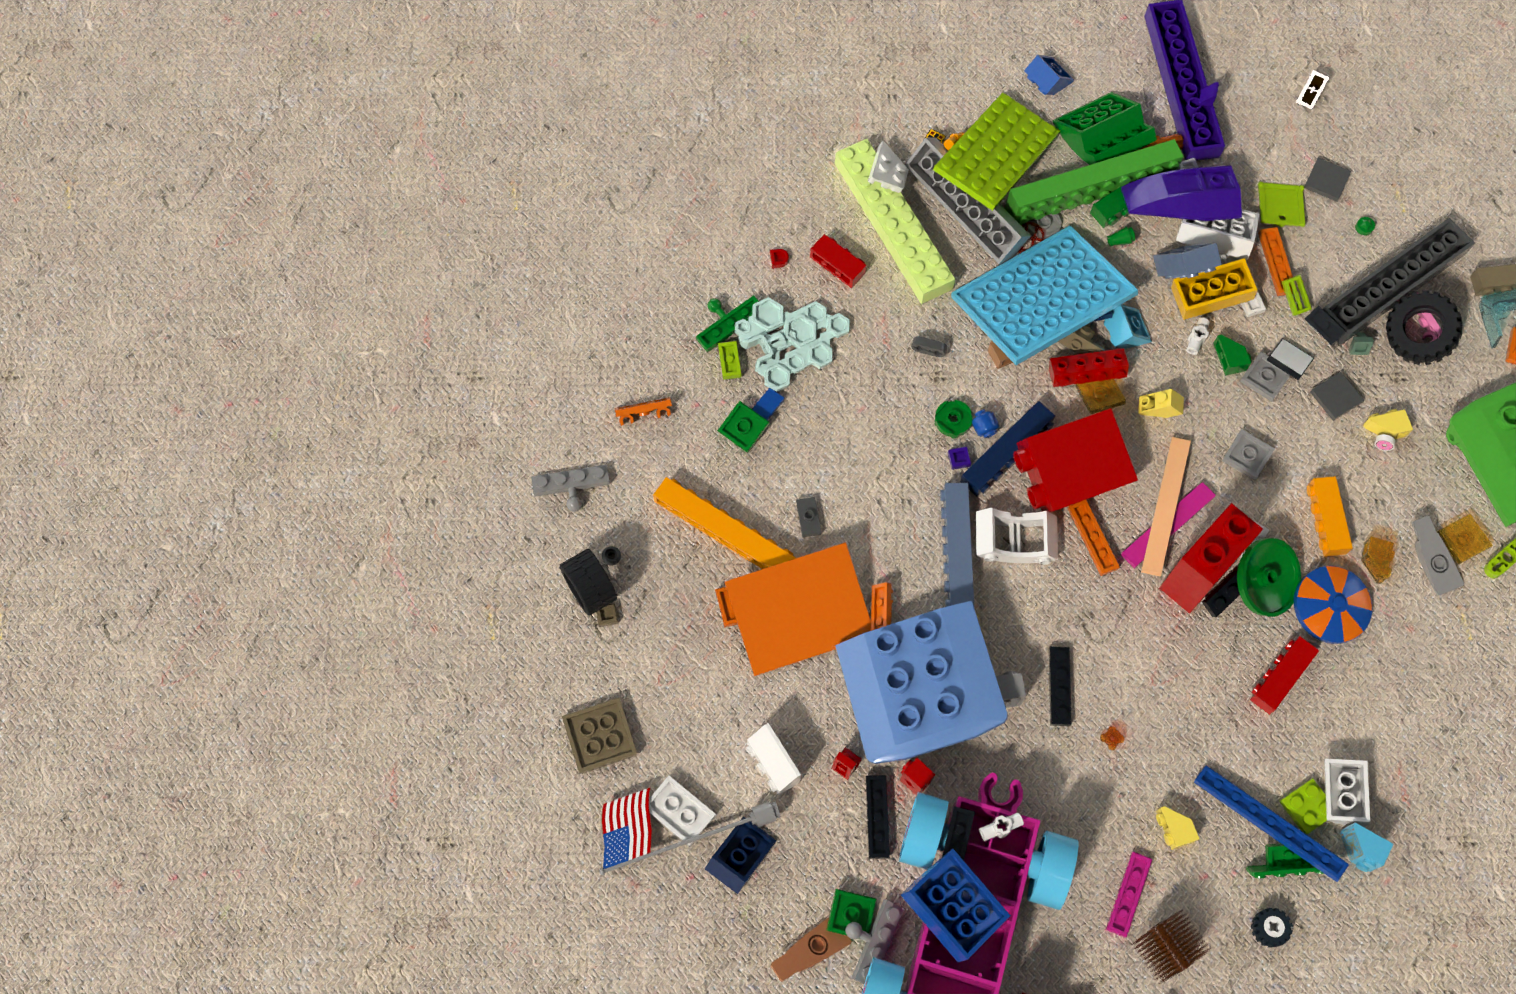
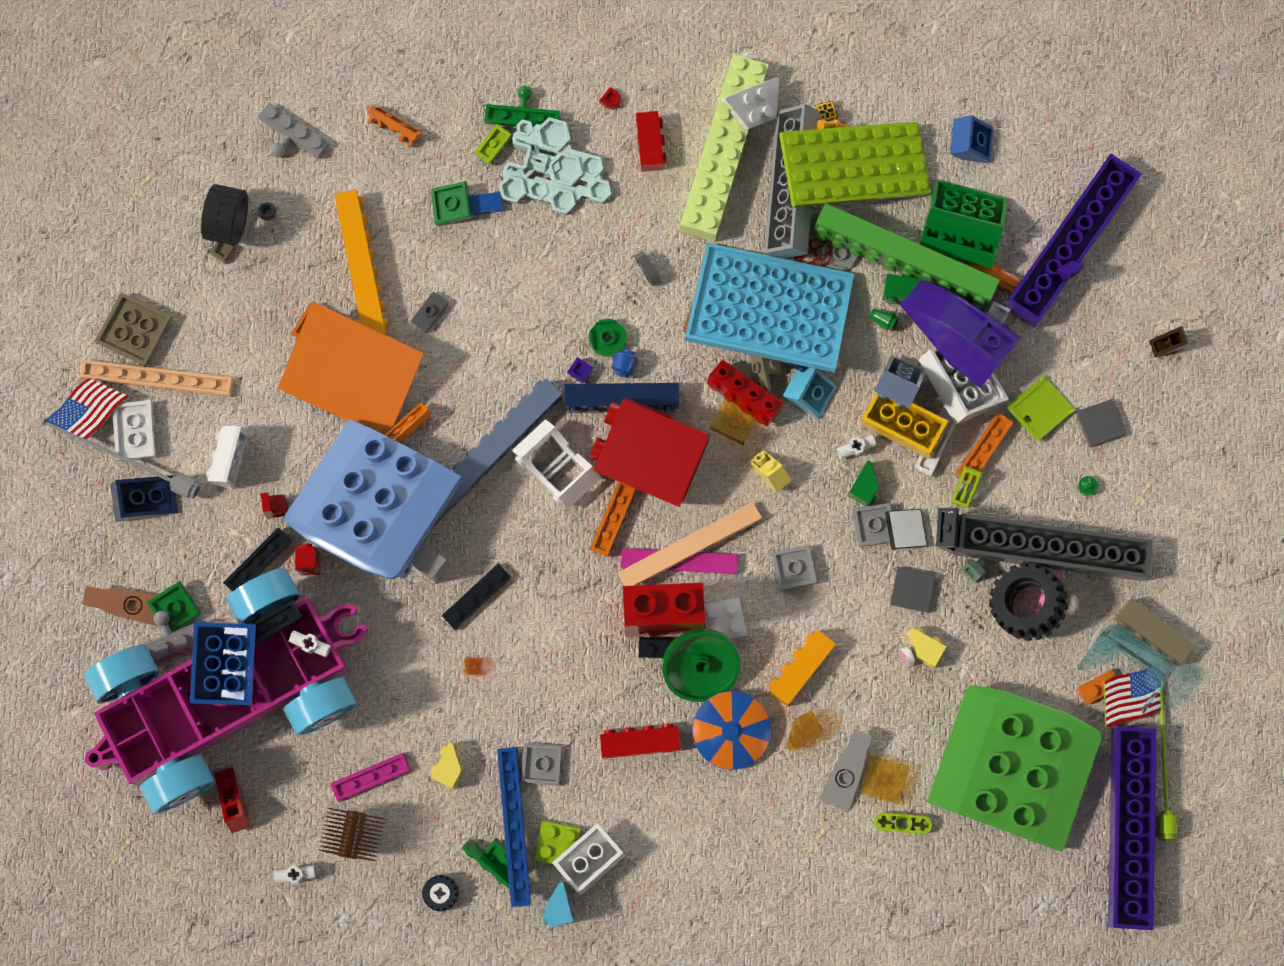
camera: 45 degrees right, 10 degrees up
none -> light nougat tile [80,359,234,397]
none -> light grey tile [520,743,563,786]

